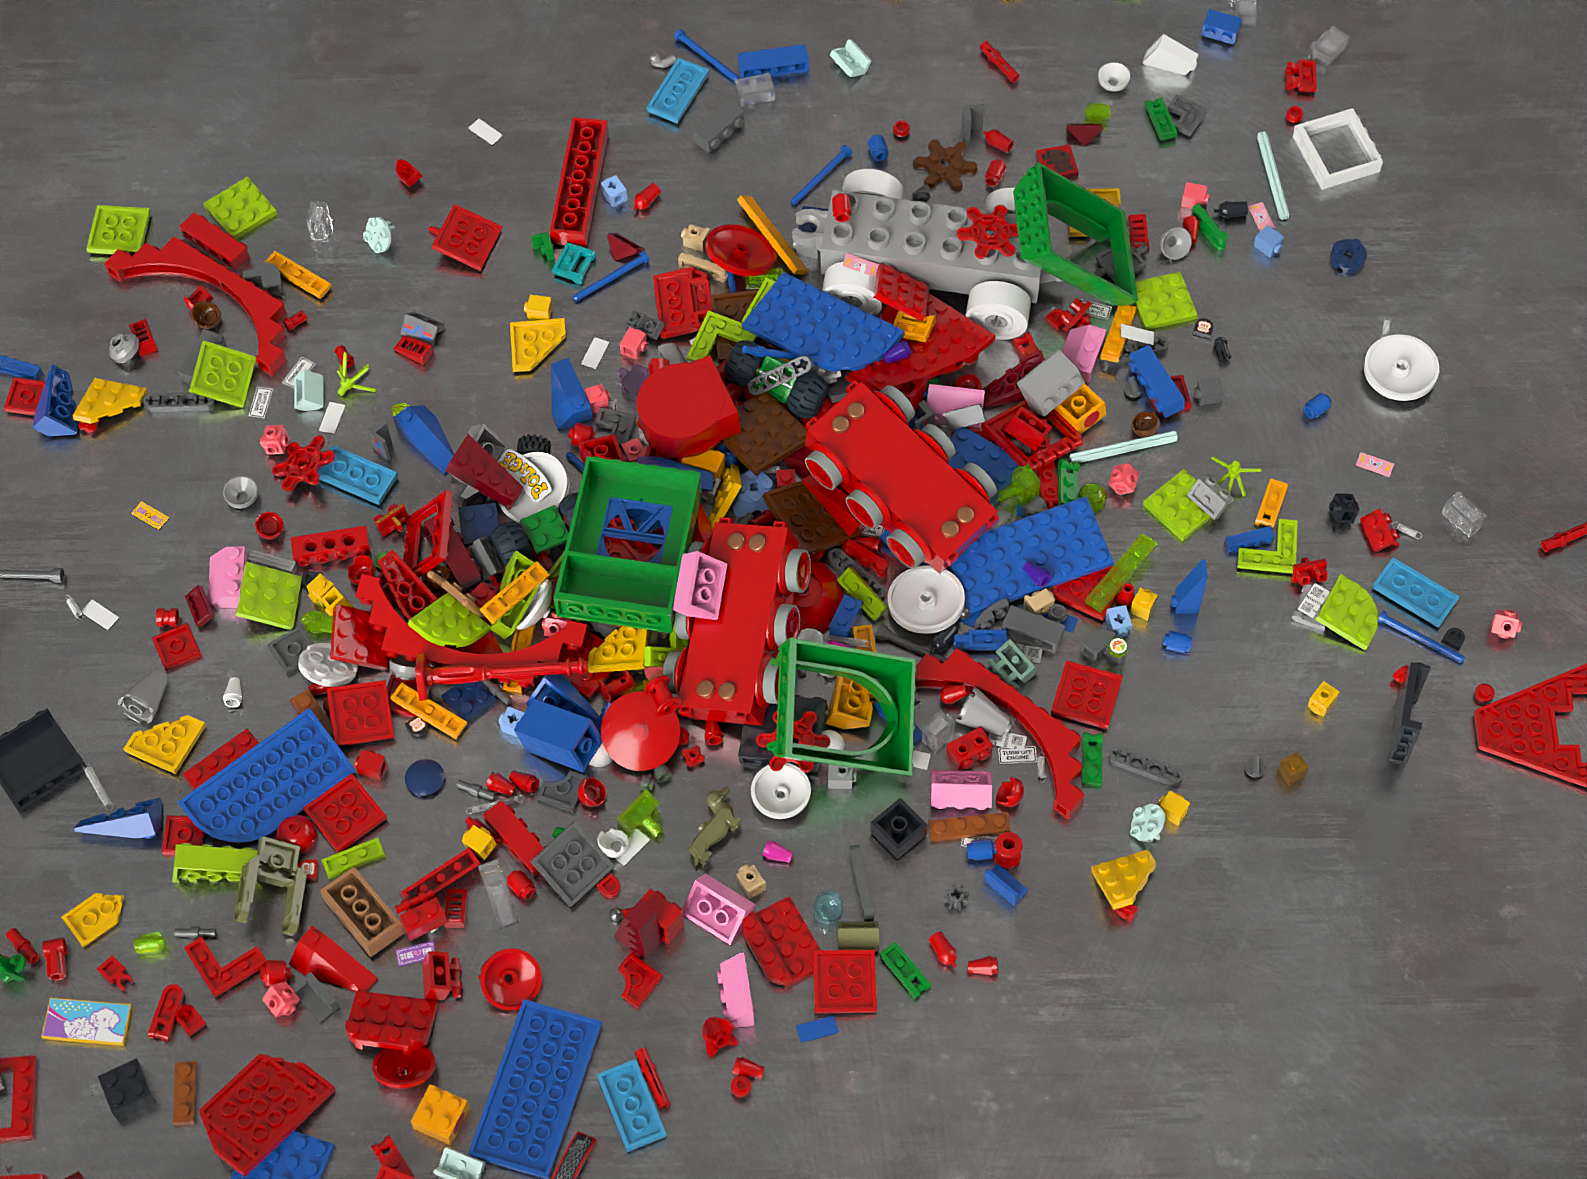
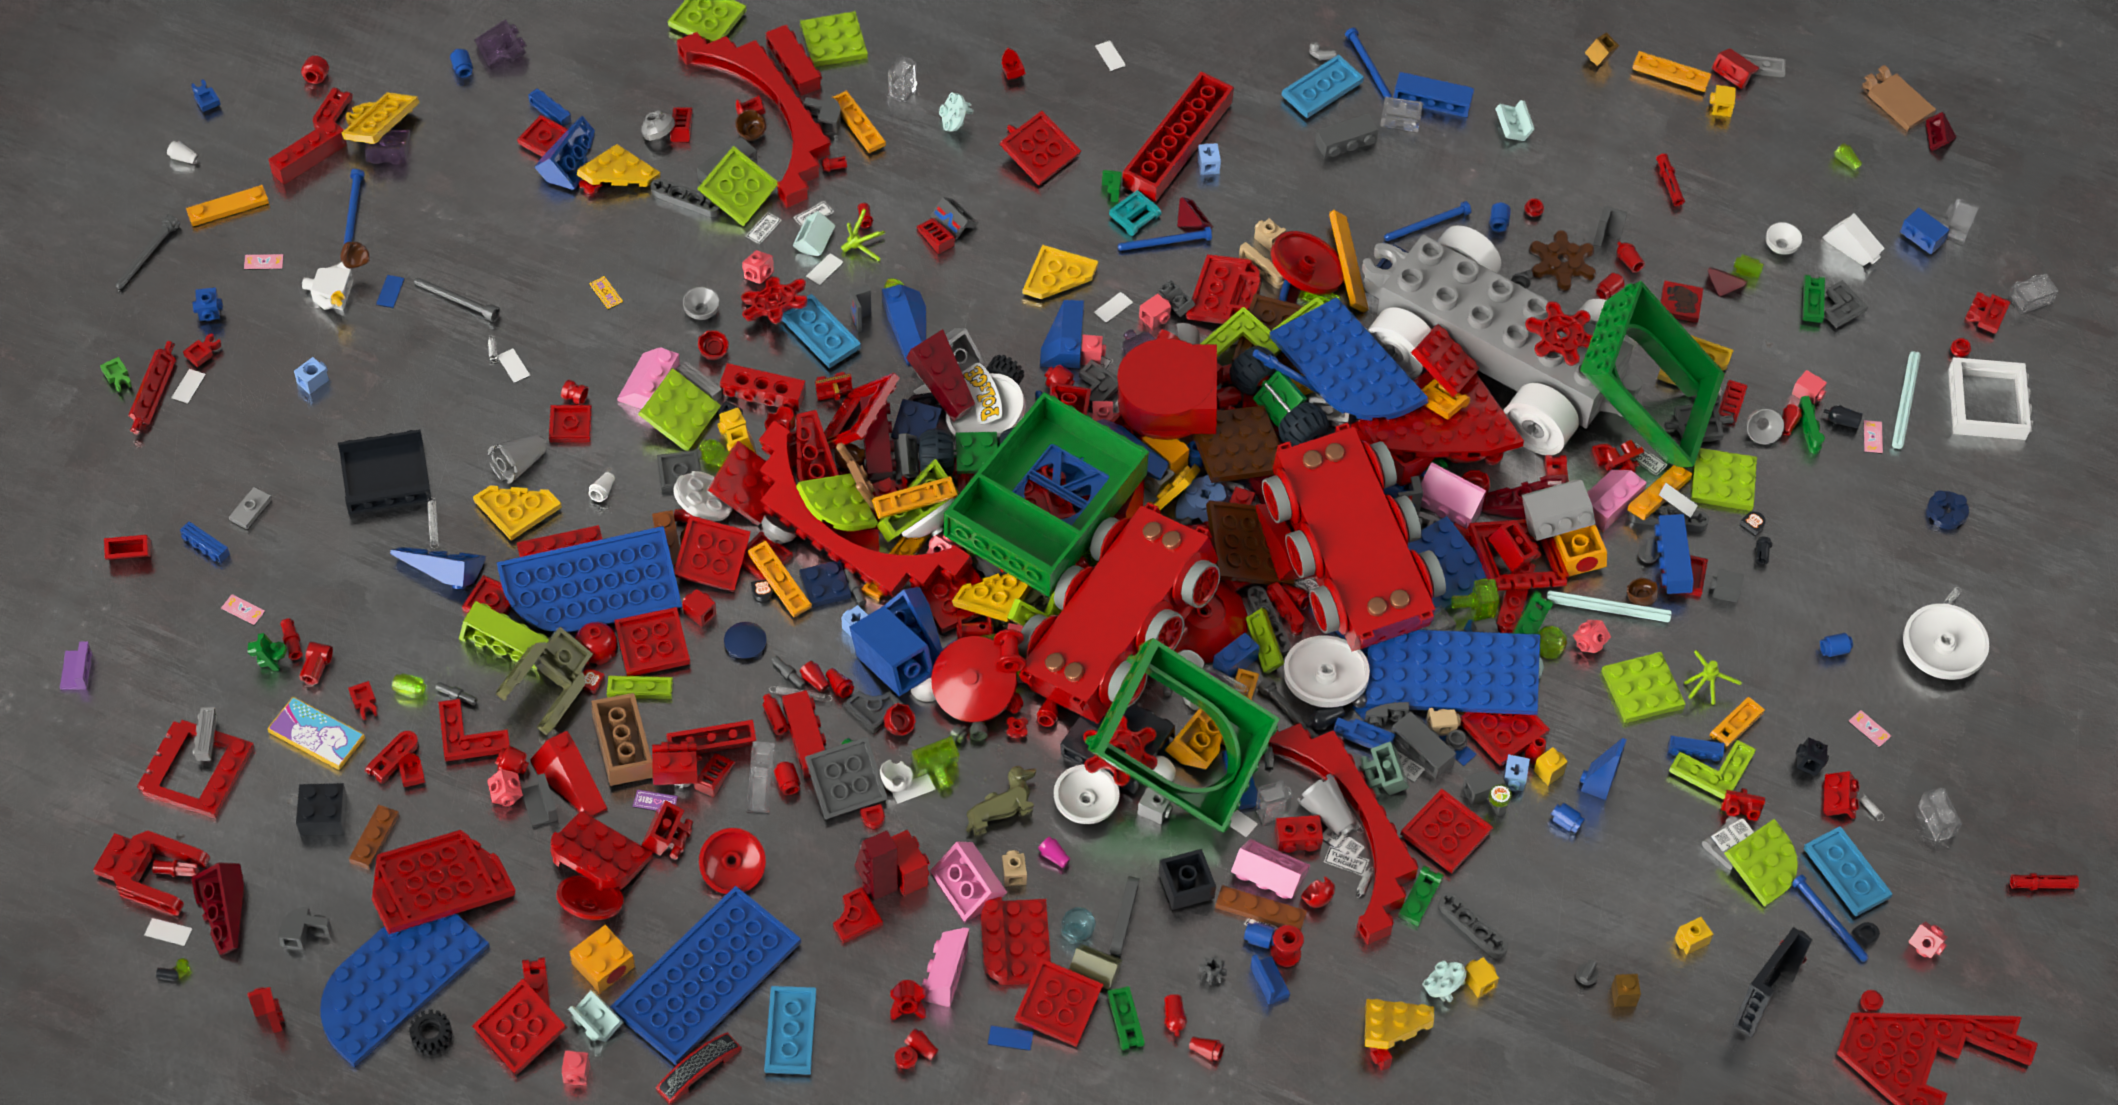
camera: 20 degrees right, 5 degrees down
yellow tile [61,893,124,947] -> none
dark red plate [185,585,214,627] -> none
red piece [415,653,588,701] -> none
yellow brick [462,825,497,860] -> none
yellow brick [524,295,553,320] -> none
red piece [633,183,661,210] -> none
red pin [635,1047,671,1110] -> none
bright pink slope [673,551,727,620] -> none
dark grey beam [748,355,814,395] -> none
red brick [832,193,851,222] -> none
bright pink sticker [843,253,879,277] -> none
dark purple cone [883,341,911,364] -> none
red cone [940,684,971,705] -> none
panel [943,403,986,431] -> none
dark purple cone [1023,561,1051,587] -> none
clear neon green plate [1085,533,1158,613] -> none
light grey bracket [1187,476,1235,520] -> none
medium blue brick [1254,225,1284,258] -> none

